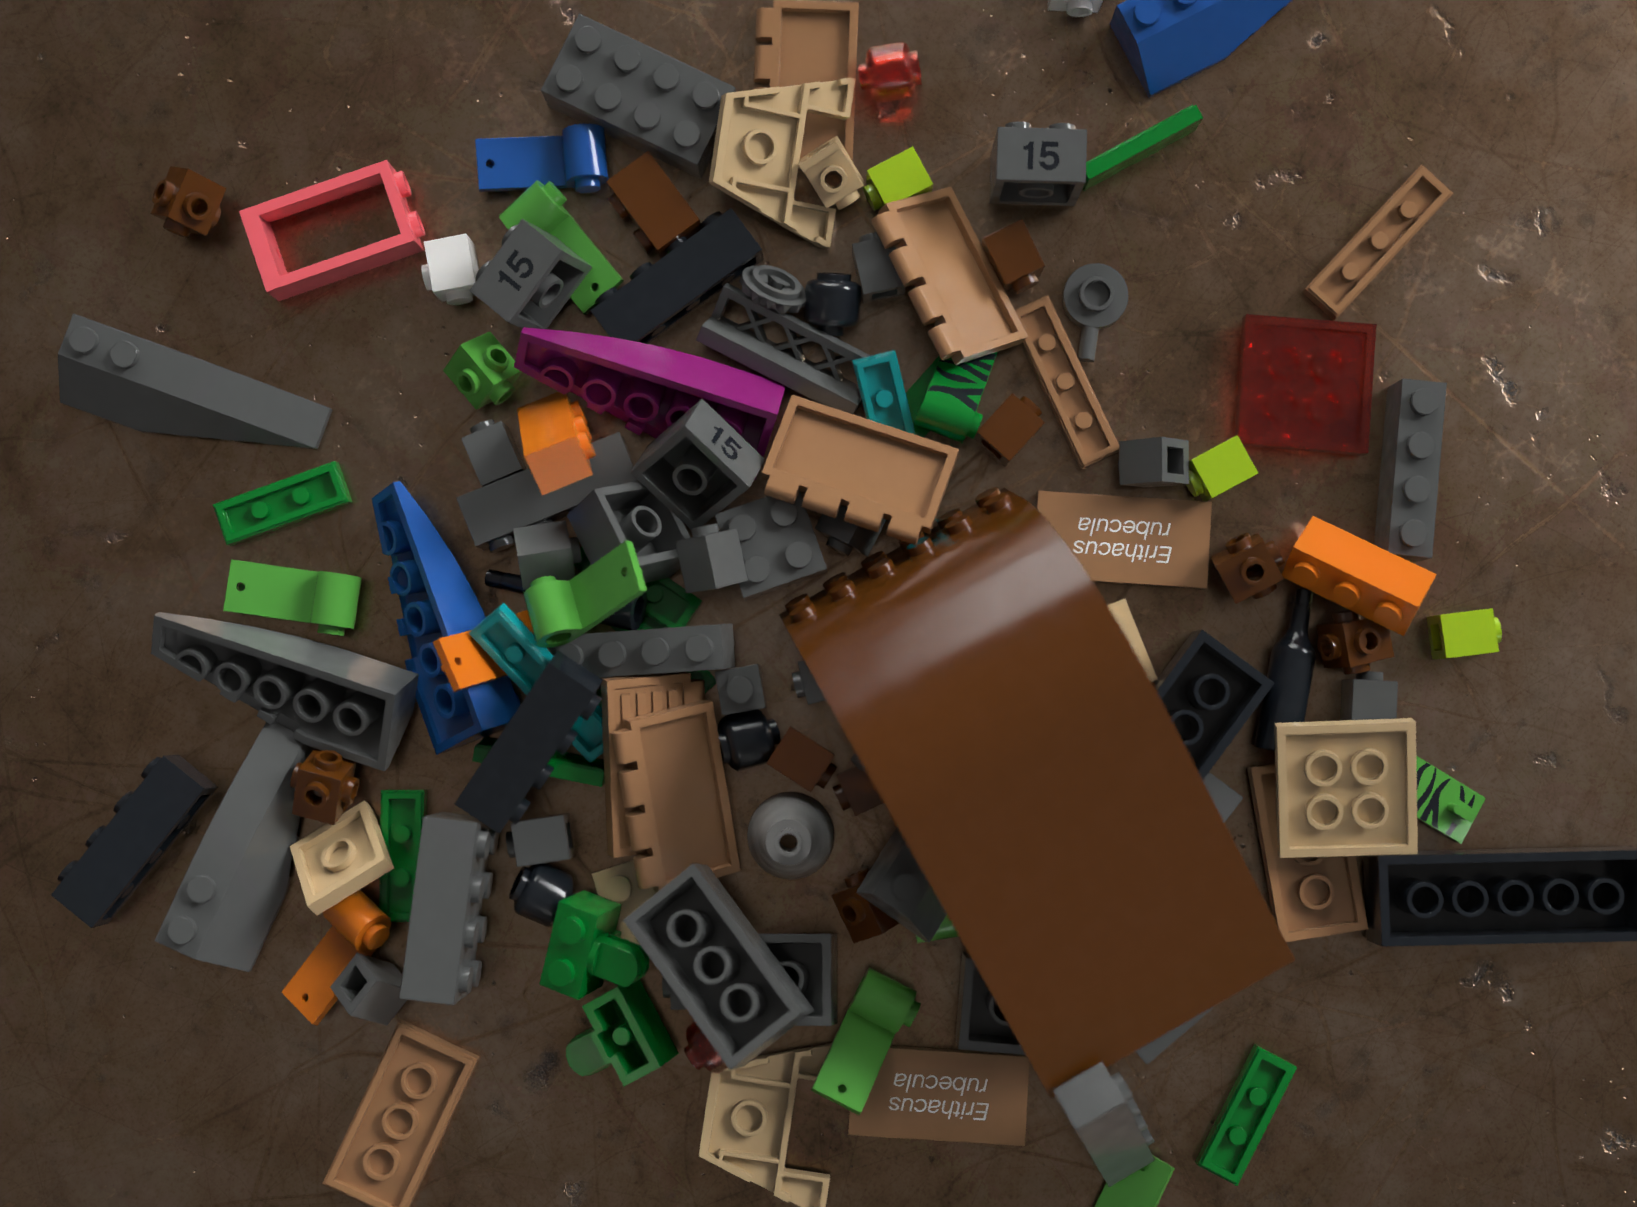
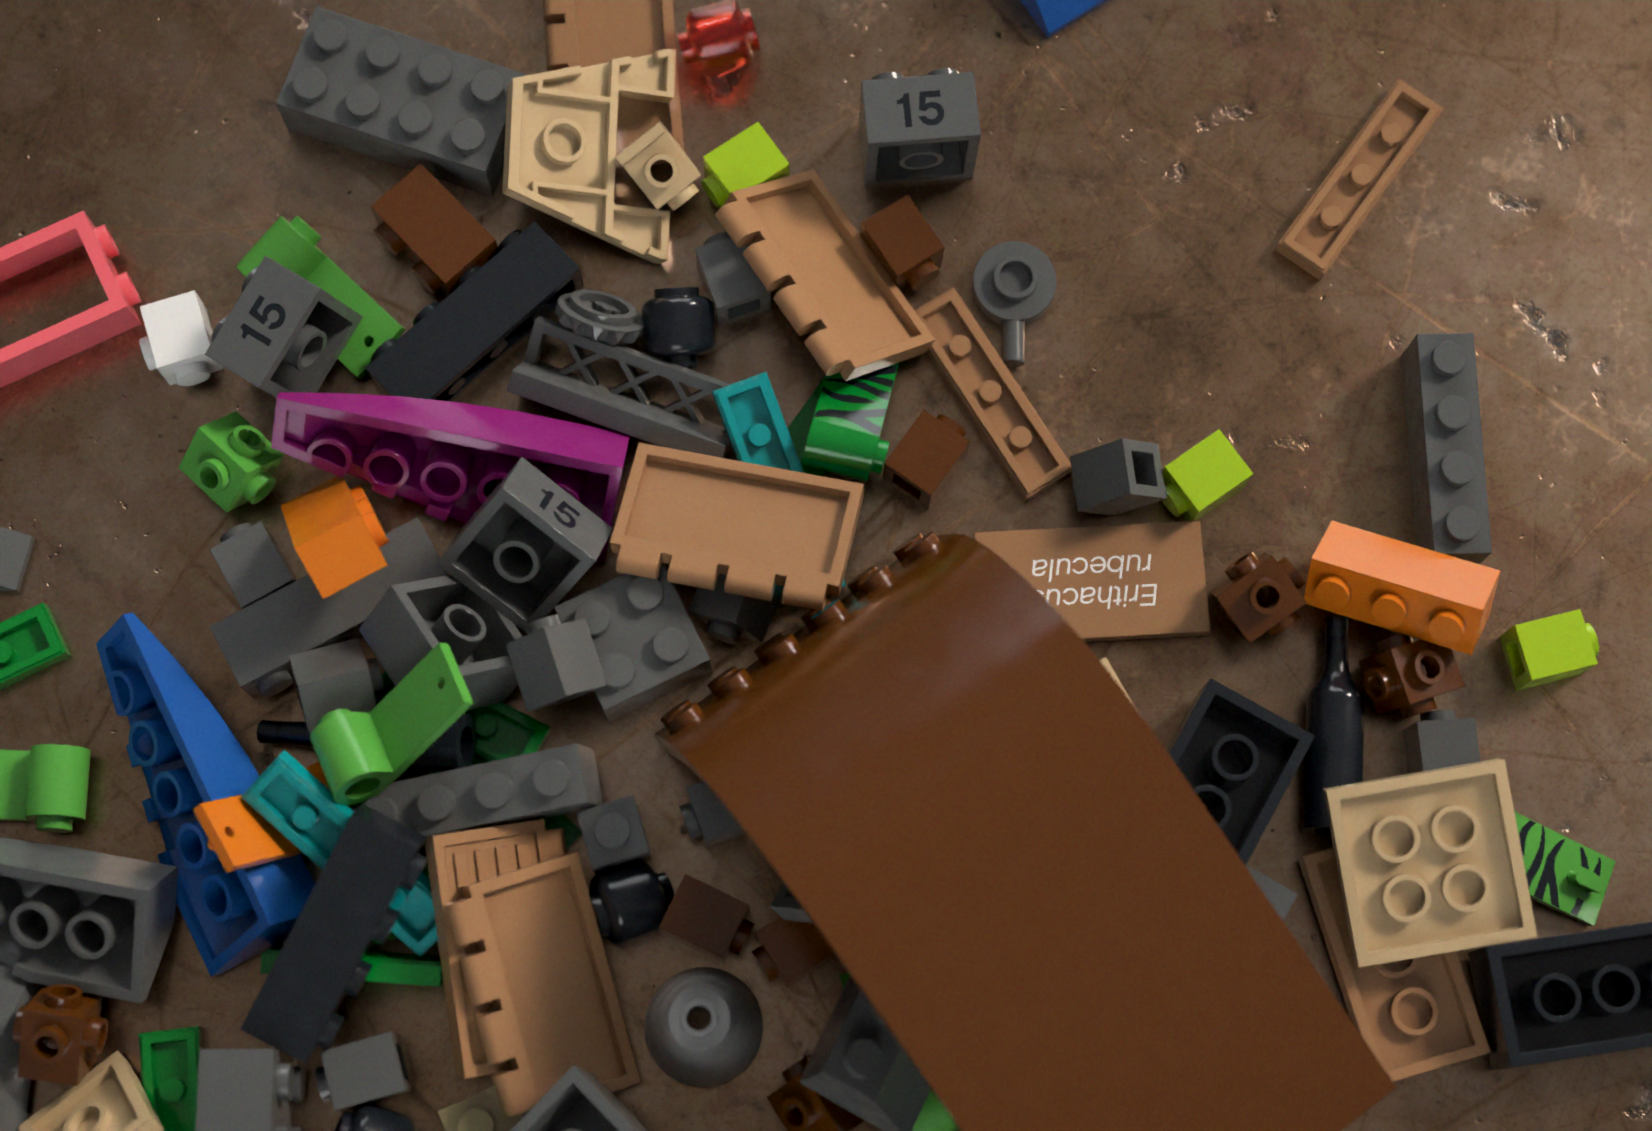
camera: 20 degrees left, 10 degrees down
blue door [475,123,609,193] -> none
green tile [1082,104,1204,191] -> none
clear red plate [1234,314,1377,456] -> none

